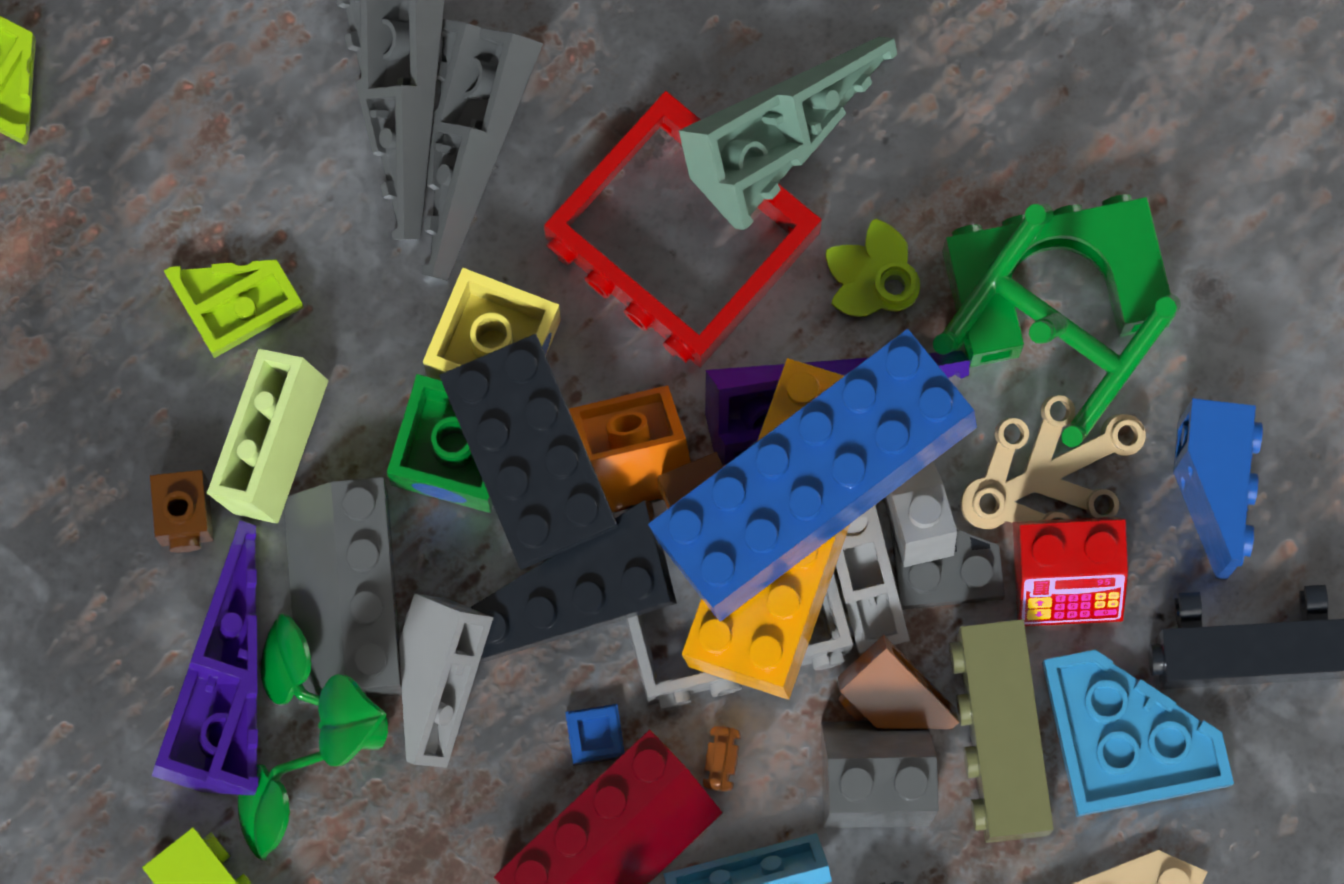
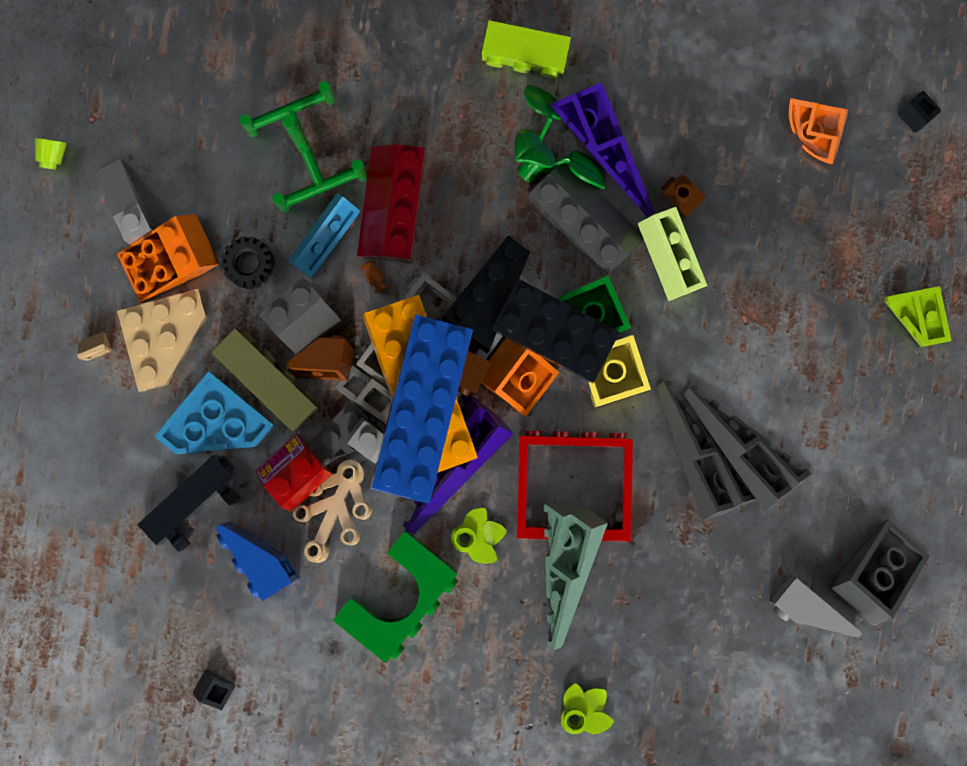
camera: 145 degrees right, 10 degrees up
lime wing [164,260,304,358] -> none
light grey slope [399,593,493,768] -> none
blue tile [565,704,625,766] -> none
green piece [933,204,1181,447] -> none

